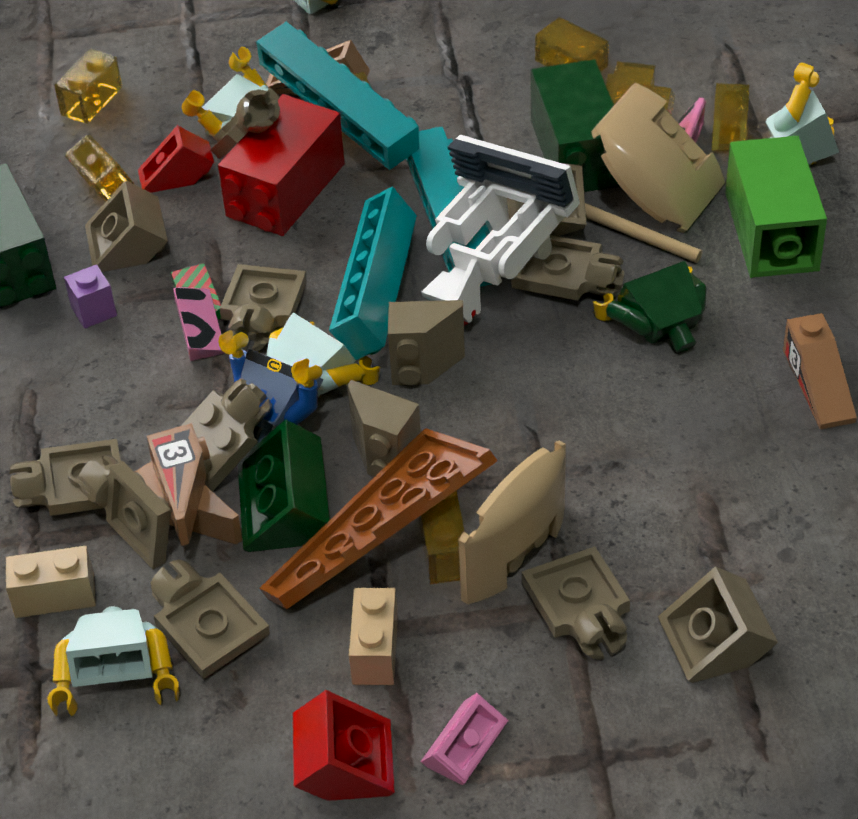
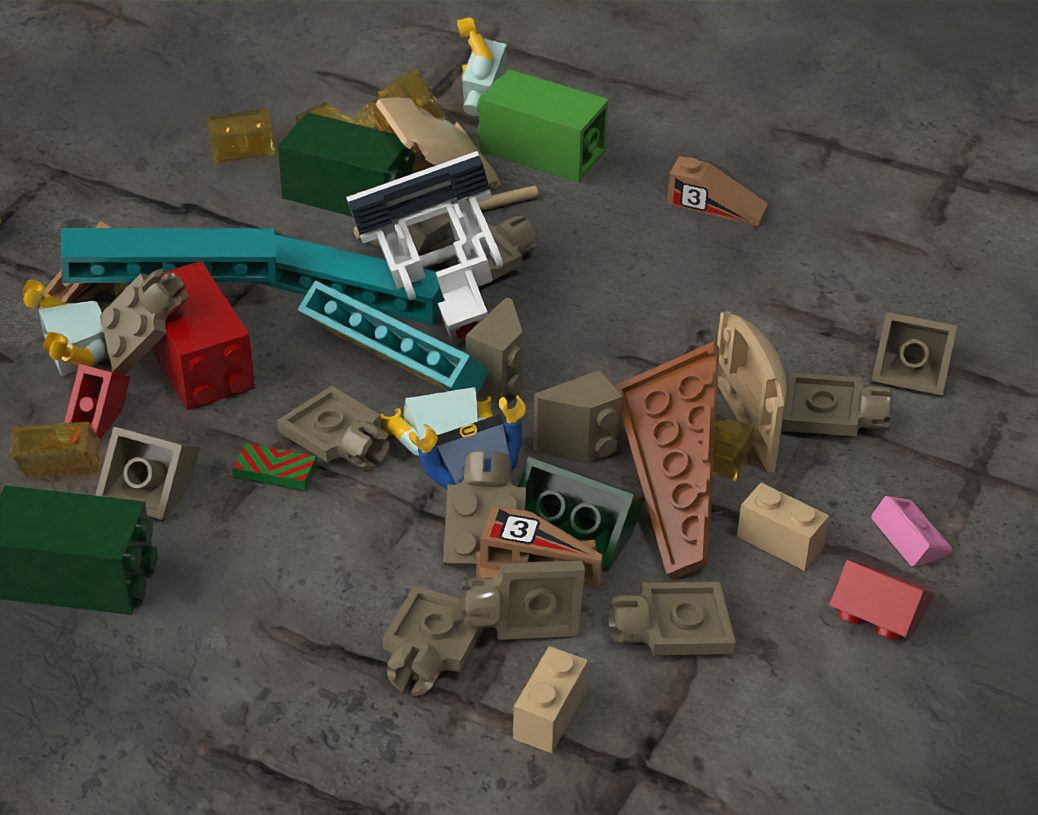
camera: 60 degrees left, 5 degrees down
light aqua torso [47,606,179,716] -> none
medium lavender brick [64,264,117,329] -> none
bright pink slope [173,287,225,361] -> none
dark green torso [593,261,707,353] -> none

